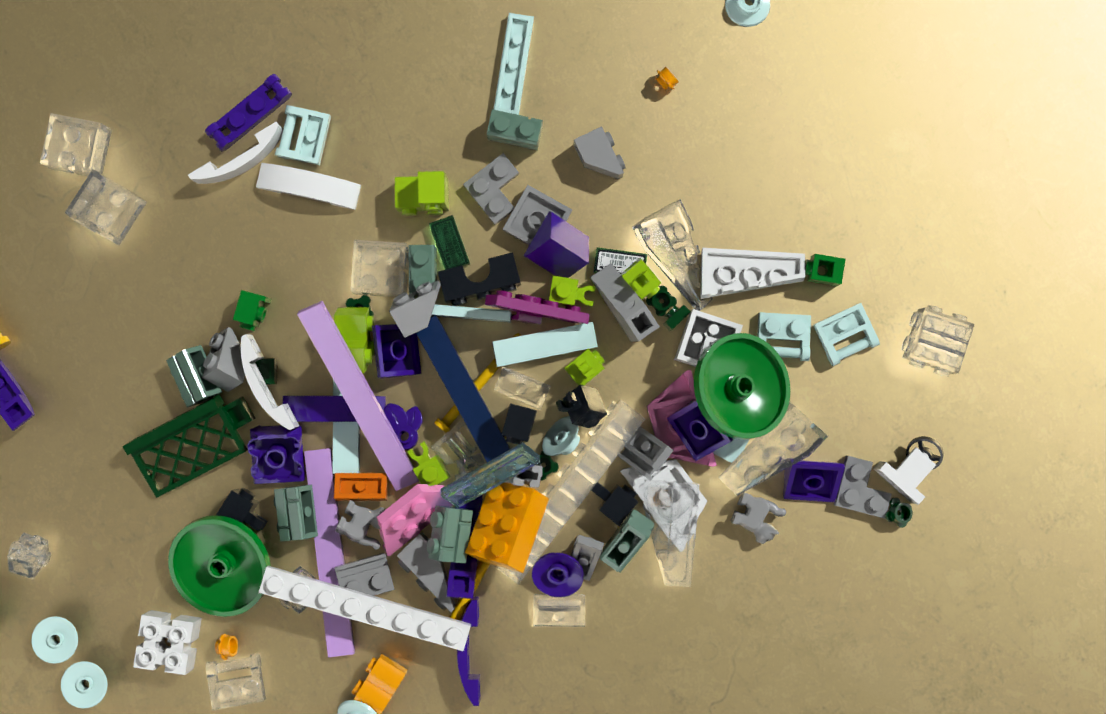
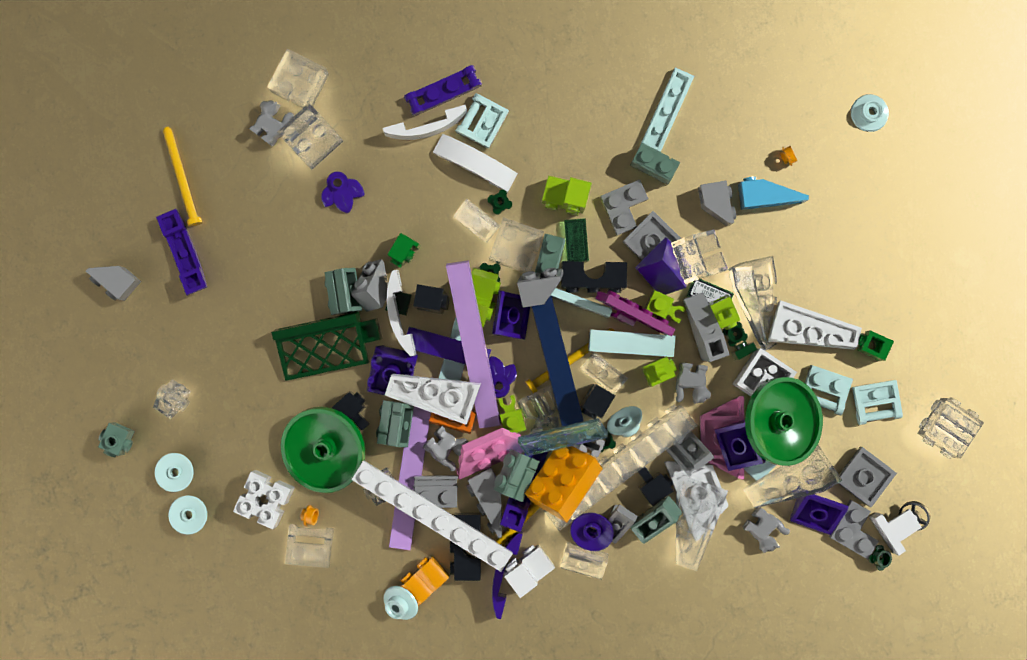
camera: 10 degrees right, 0 degrees up
black brick [556,384,607,428] -> none
none -> light grey animal [249,100,294,147]
none -> dark purple plate [321,171,364,213]
none -> white wing [385,374,481,425]
none -> black arch [413,284,450,314]
none -> black arch [450,513,481,581]
none -> clear slope [454,199,500,243]
none -> dark green plate [487,190,512,215]
none -> white brick [504,545,555,598]
none -> clear piece [671,229,728,284]
none -> light grey animal [676,363,711,404]
none -> medium azure slope [738,177,809,210]
none -> light grey plate [835,446,897,507]

